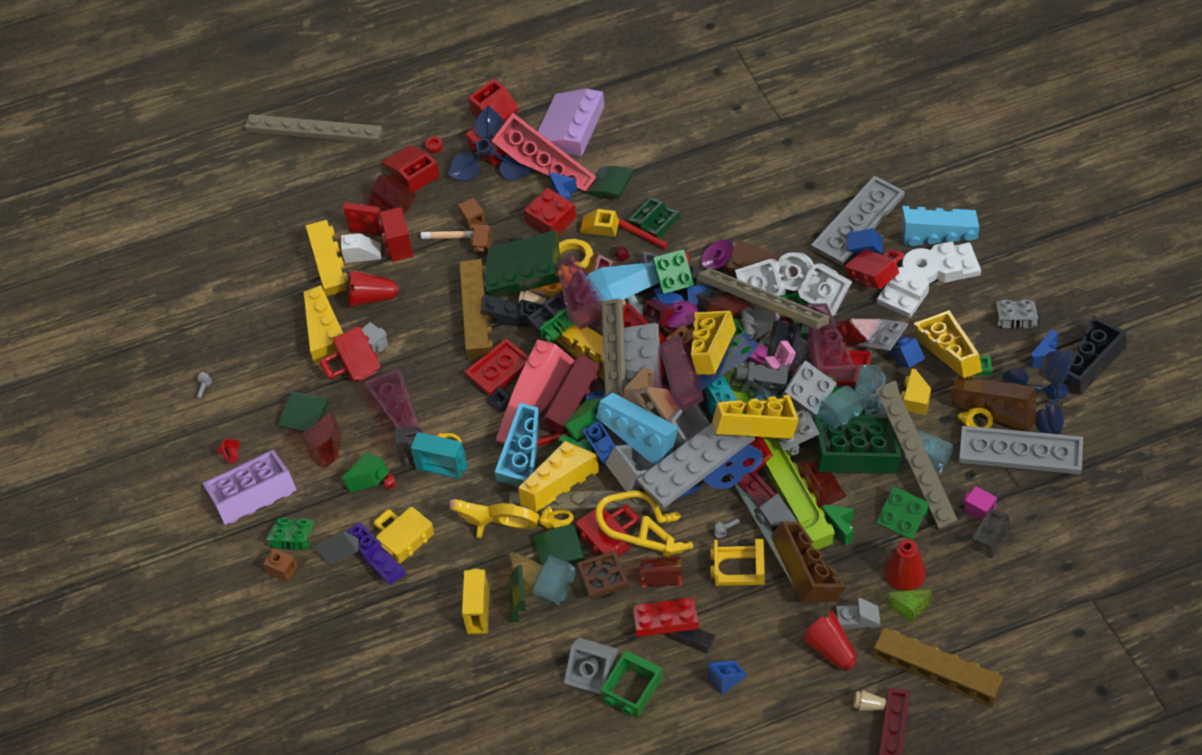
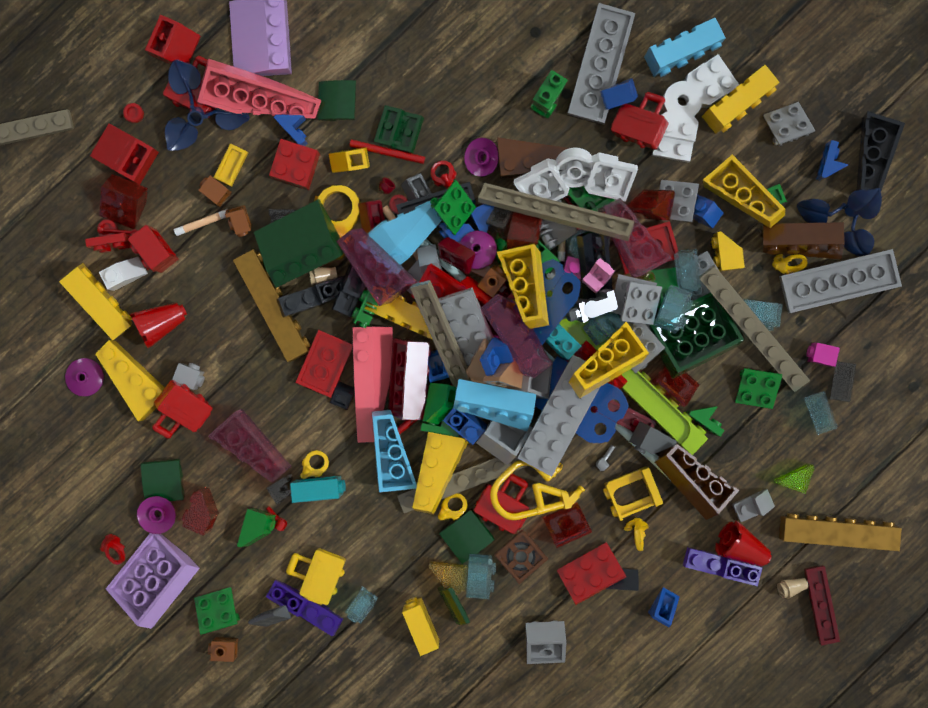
camera: 30 degrees left, 35 degrees up
light grey hand [197,372,212,399] -> none
yellow animal [450,500,539,538] -> none
green window [600,650,663,718] -> none
red cone [885,539,926,591] -> none
none -> magenta dish [65,358,104,396]
none -> magenta dish [137,496,176,534]
none -> yellow tile [213,144,248,187]
none -> clear light blue brick [345,586,378,624]
none -> blue slope [480,337,514,376]
none -> green hips [531,70,568,119]
none -> yellow piece [624,518,649,551]
none -> dark purple slope [682,547,762,586]
none -> yellow wedge [702,65,780,134]
none -> clear light blue brick [804,390,838,435]

